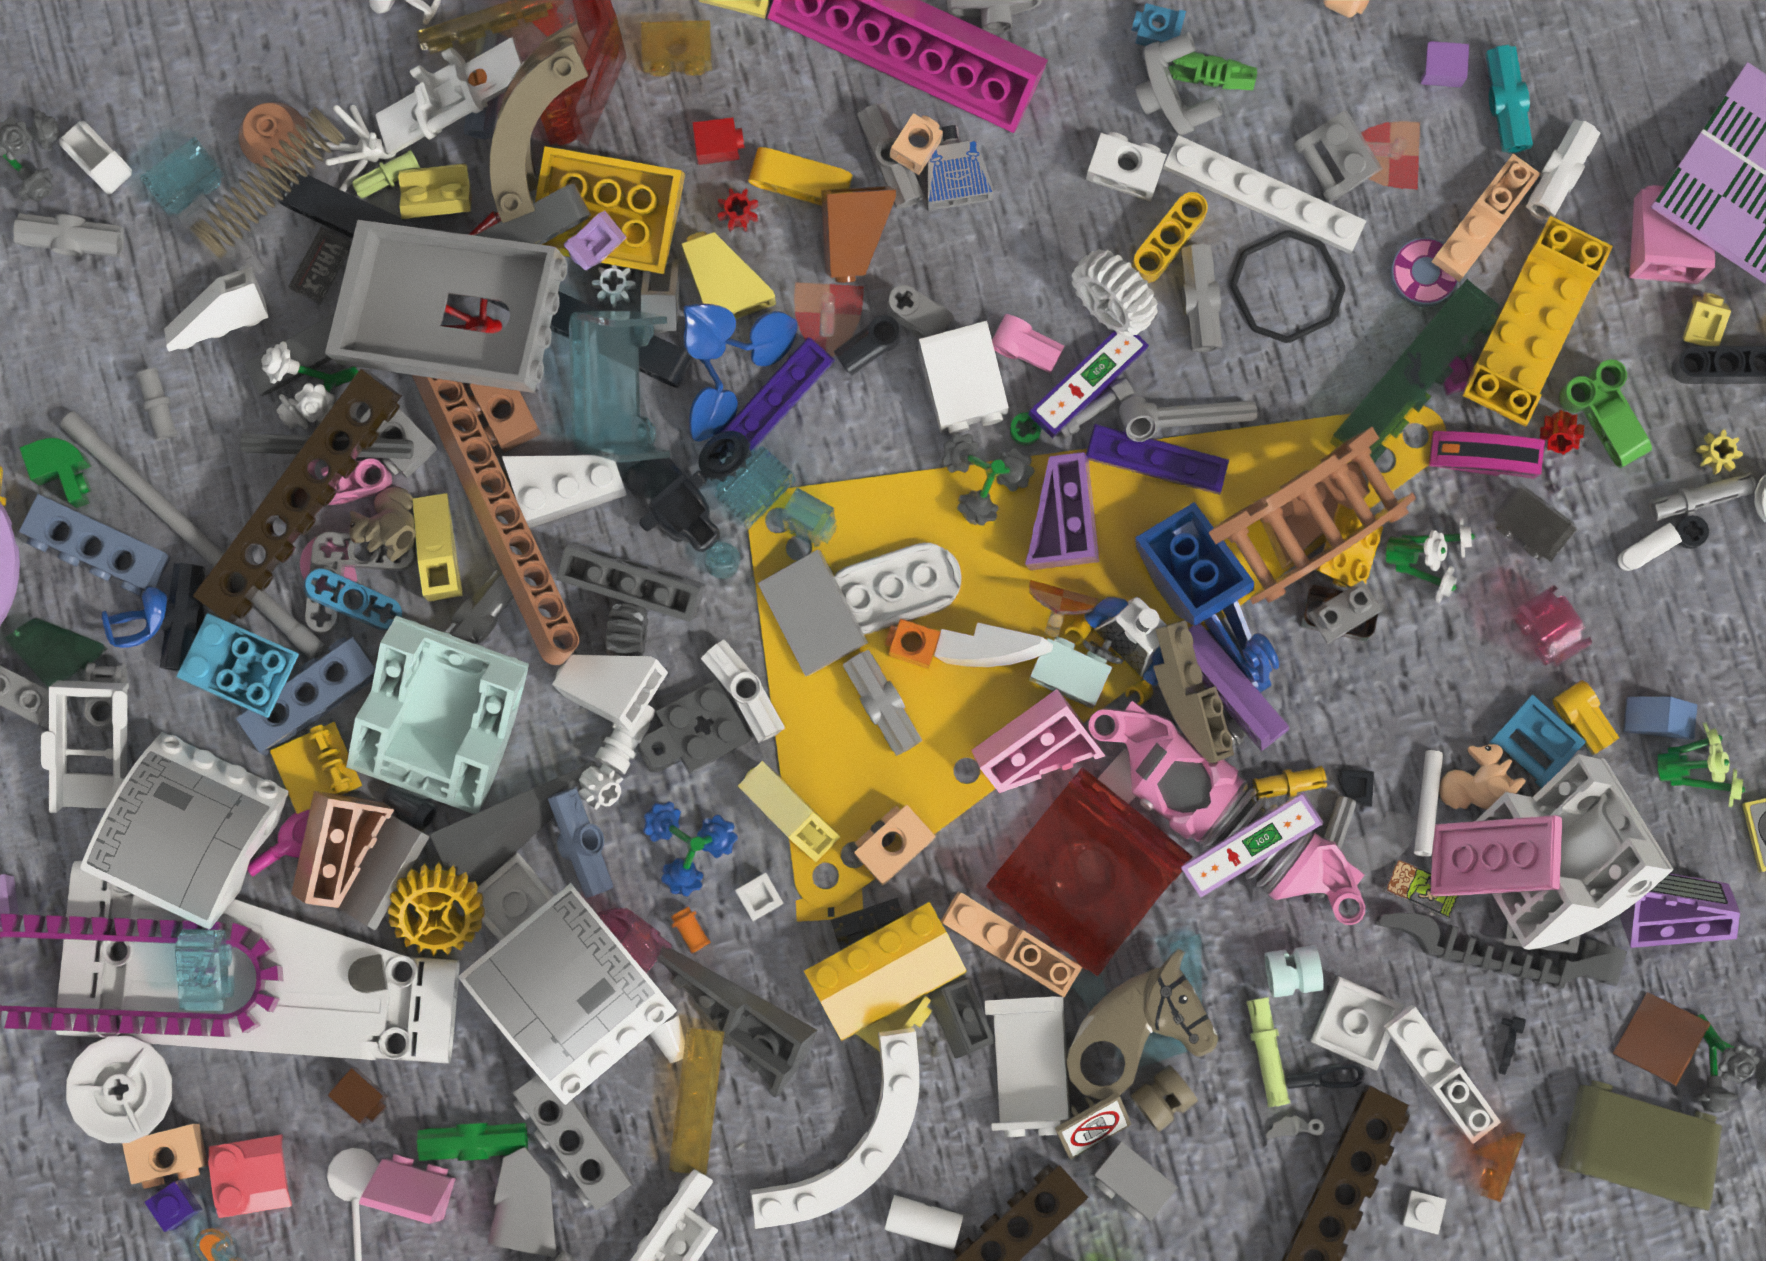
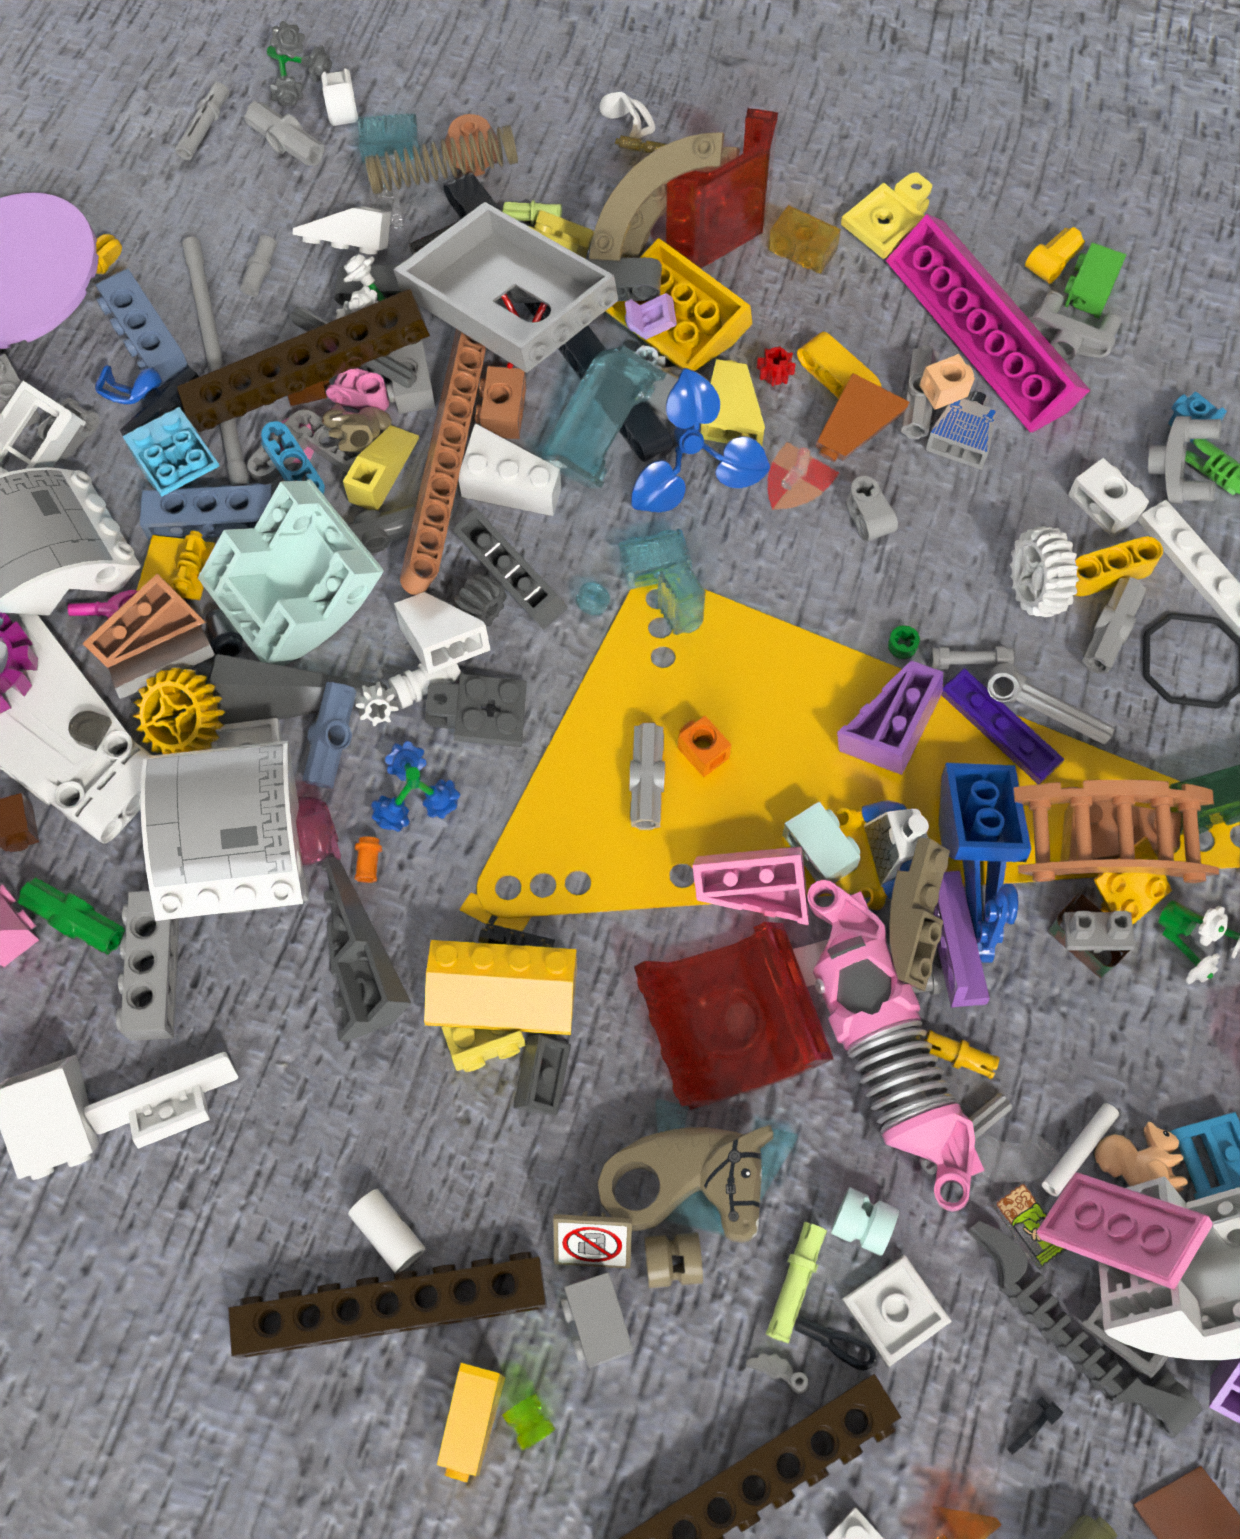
camera: 35 degrees right, 15 degrees down
clear green slope [5,617,108,689] -> none
green brick [19,438,92,508] -> none
white plant [313,105,396,192] -> none
white piece [376,37,522,156] -> none
light grey panel [488,1147,557,1257] -> none
black piece [622,448,720,552] -> none
white cone [650,1014,689,1064] -> none
clear yellow tile [669,1027,724,1175] -> none
red brick [692,117,745,165] -> none
black gear [698,431,752,482] -> none
white piece [701,639,785,743] -> none
dark purple tile [721,337,835,453] -> none
white plate [735,873,784,922] -> none
light yellow slope [738,761,840,862] -> none
white plate [750,1028,919,1229] -> none
light grey tile [758,550,868,676] -> none
black piece [833,315,900,377] -> none
white tile [834,543,961,635] -> none
light nougat brick [854,805,935,886] -> none
white slope [918,321,1009,435] -> none
white slope [934,623,1053,667] -> none
dark grey plant [941,433,1035,526] -> none
light nougat slope [941,892,1082,997] -> none
white panel [985,996,1070,1137] -> none
bright pink piece [992,314,1064,374] -> none
tile [1028,331,1149,439] -> none
shield [1028,580,1098,637] -> none
dark grey plant [1083,638,1124,664] -> none
tile [1181,792,1323,897] -> none
black tile [1337,769,1374,807] -> none
white slope [1383,1005,1501,1144] -> none

